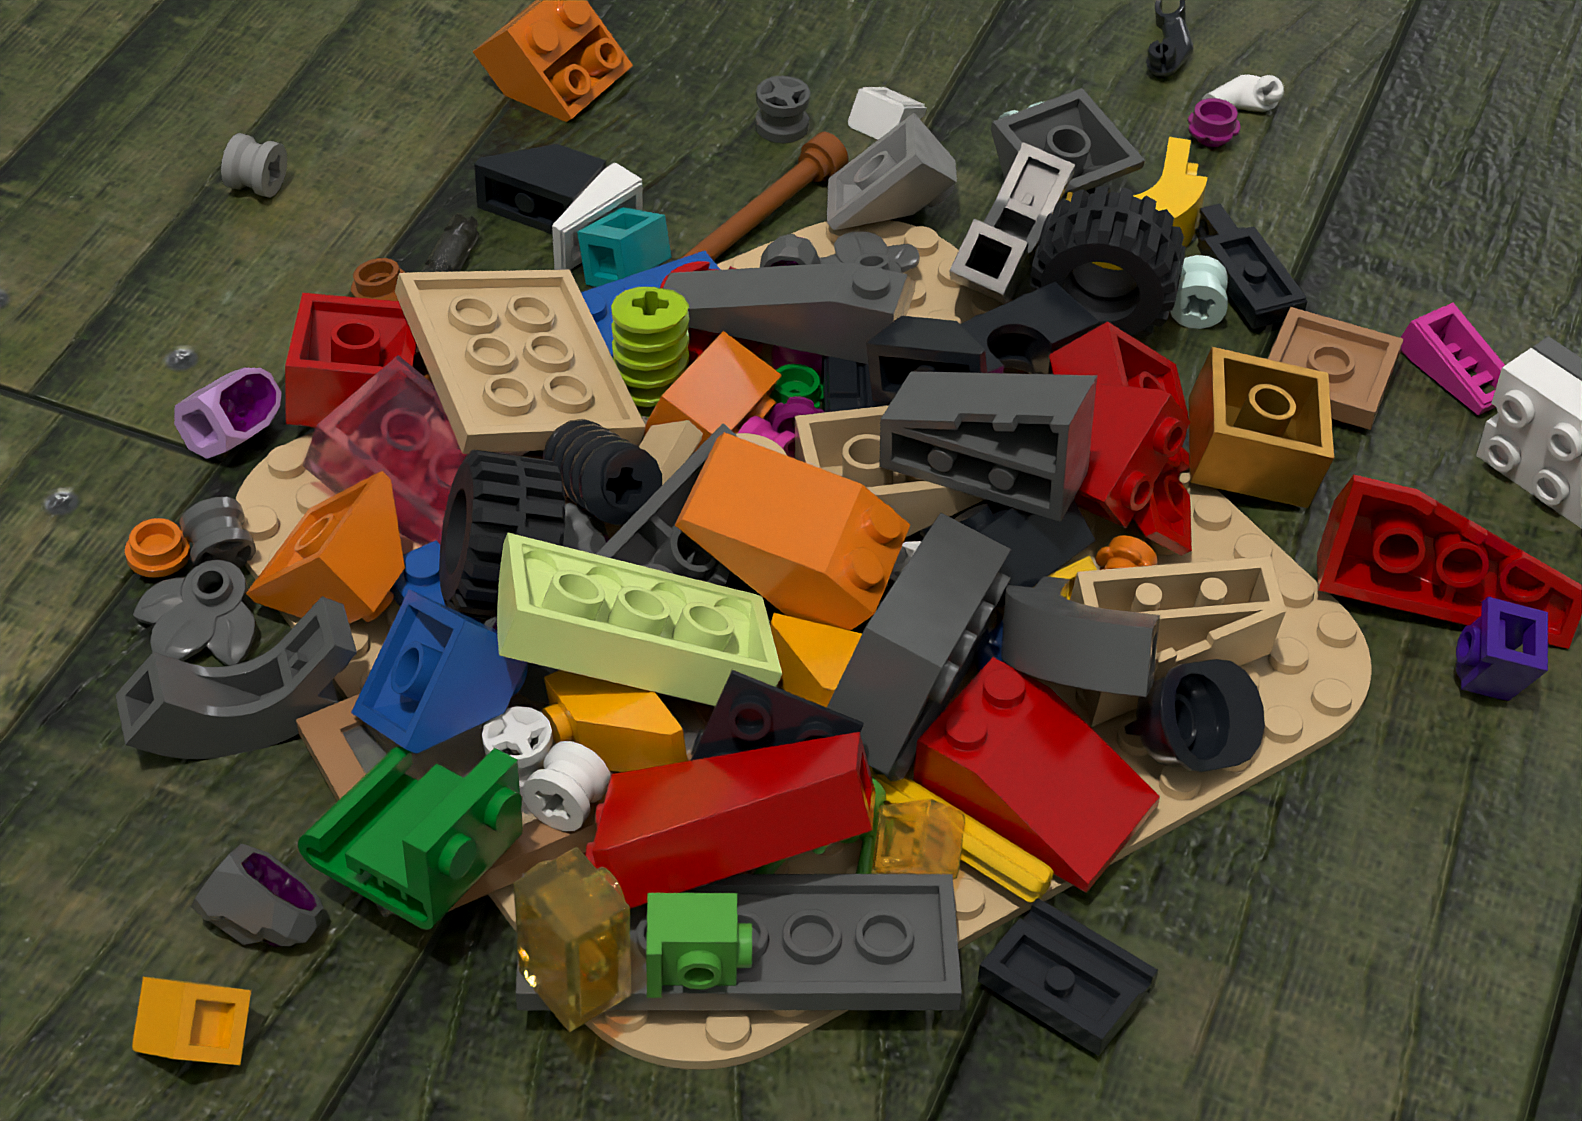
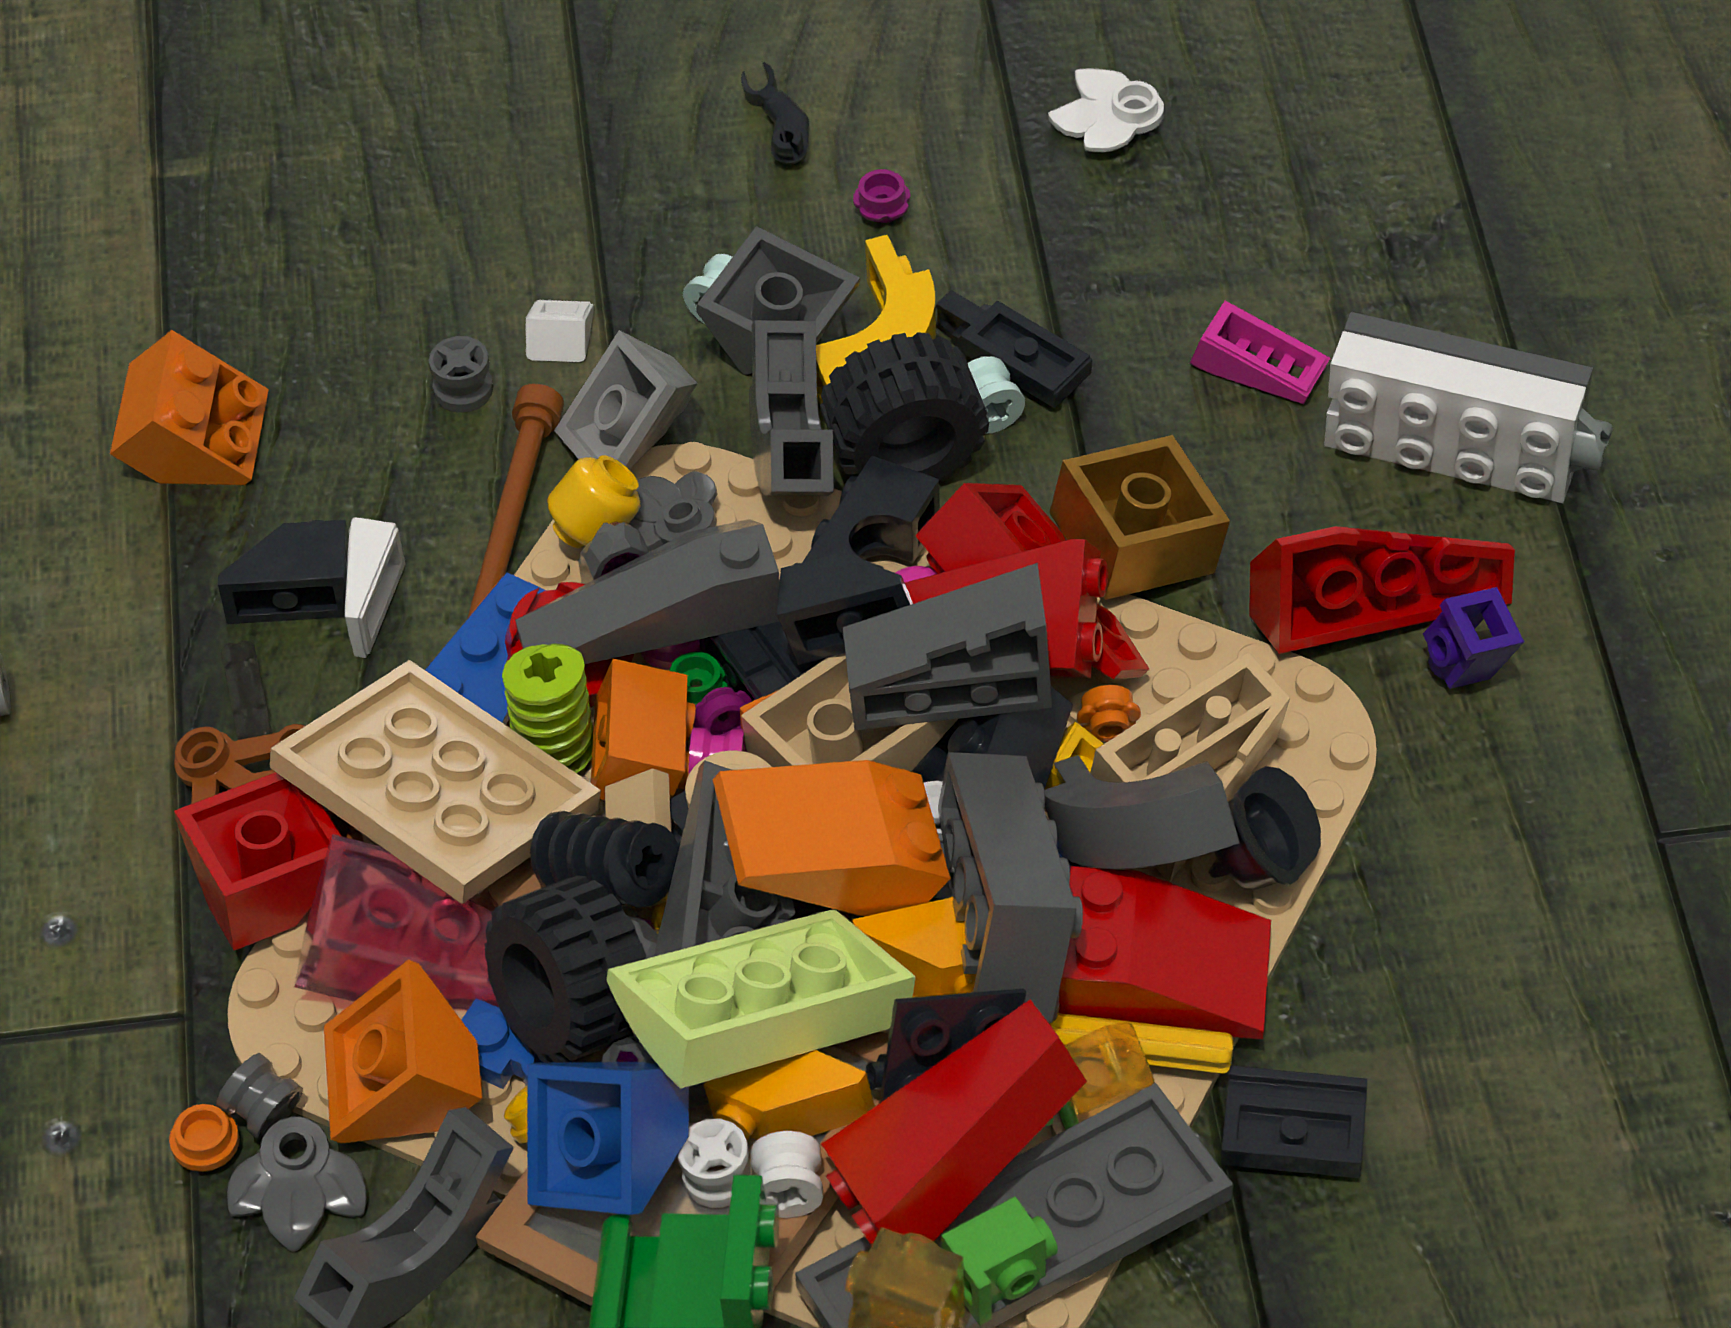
camera: 25 degrees left, 5 degrees up
lavender rock [174,368,282,459] -> none
teal brick [577,207,672,287] -> none
white arm [1202,75,1284,112] -> none
medium nougat plate [1268,307,1404,430] -> none
none -> yellow head [547,455,641,549]
none -> white plate [1048,69,1164,152]

